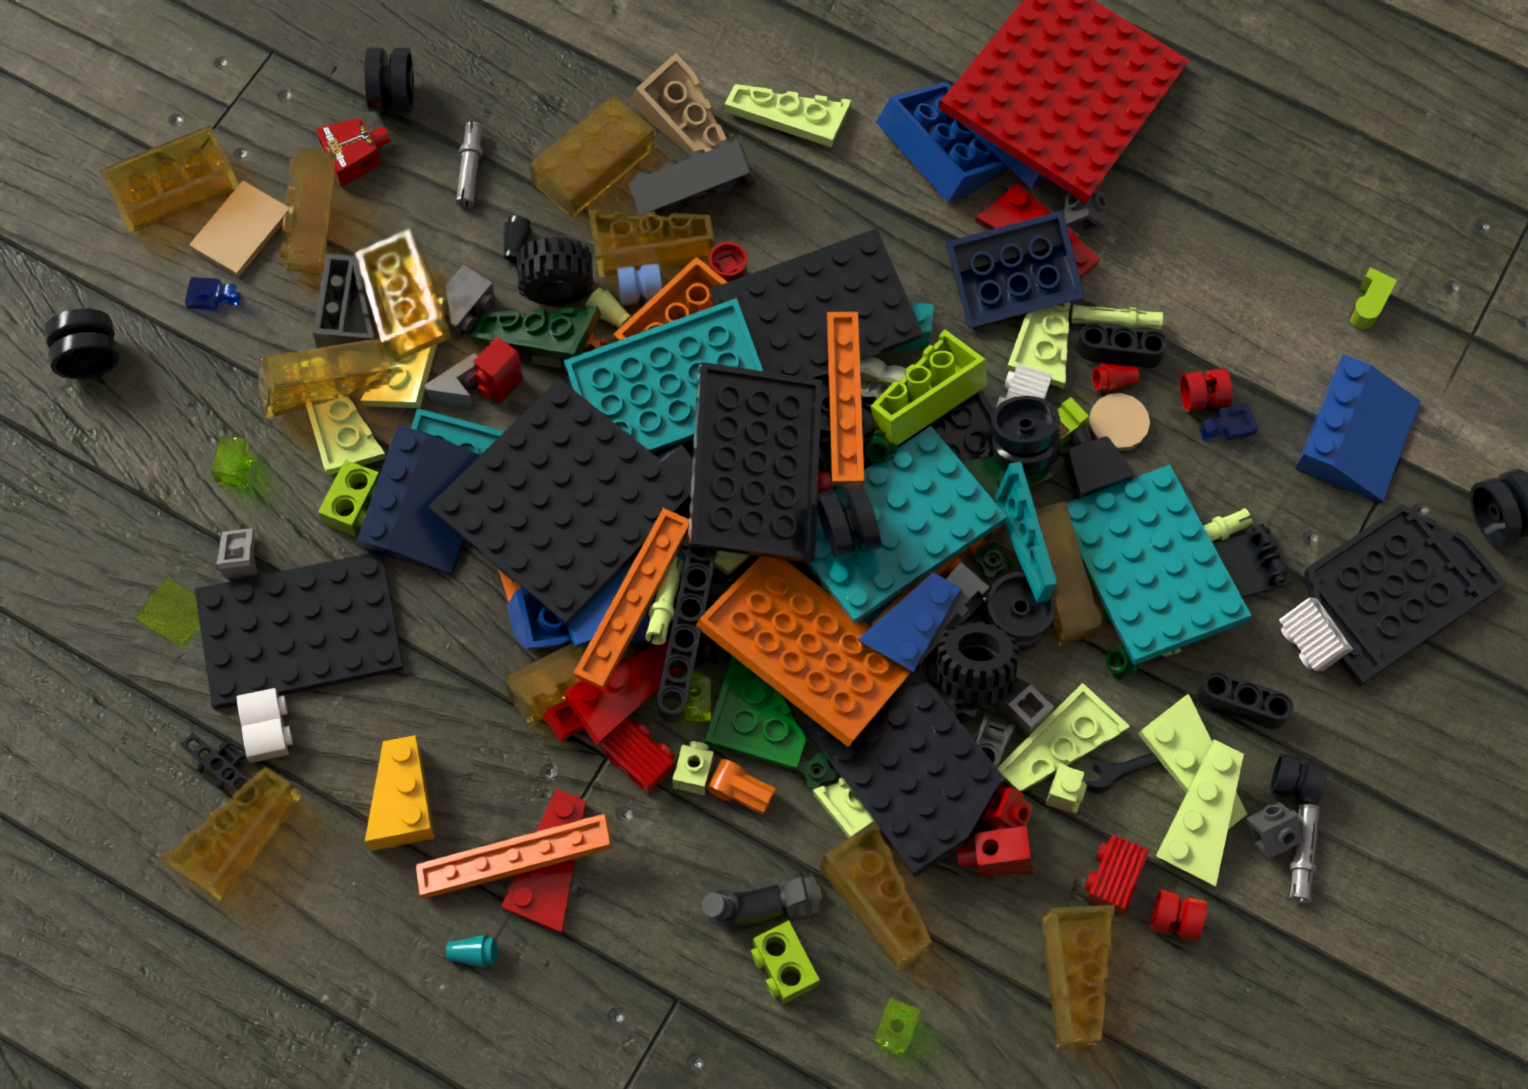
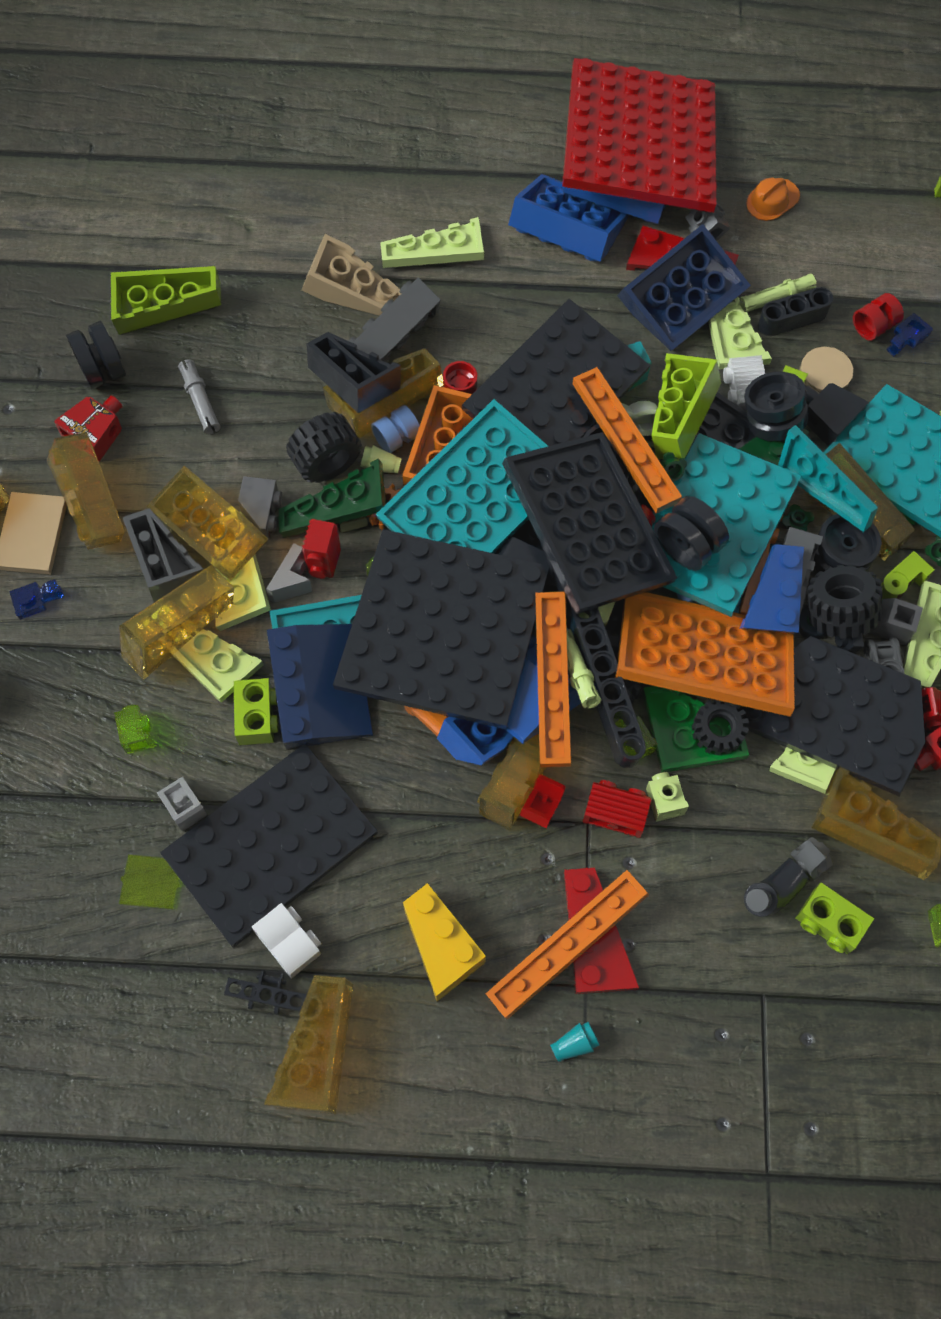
camera: 25 degrees left, 0 degrees up
black cone [503,216,533,262] -> none
clear yellow brick [529,94,655,218] -> none
red wing [563,638,684,746] -> none
orange piece [706,759,776,815] -> none
dark green plate [798,753,836,790] -> none
red cone [1092,364,1139,393] -> none
none -> lime wedge [111,266,221,335]
none -> black wedge [306,332,401,413]
none -> black tyre [692,700,749,755]
none -> orange piece [746,178,800,221]
none -> lime leg [881,551,935,600]

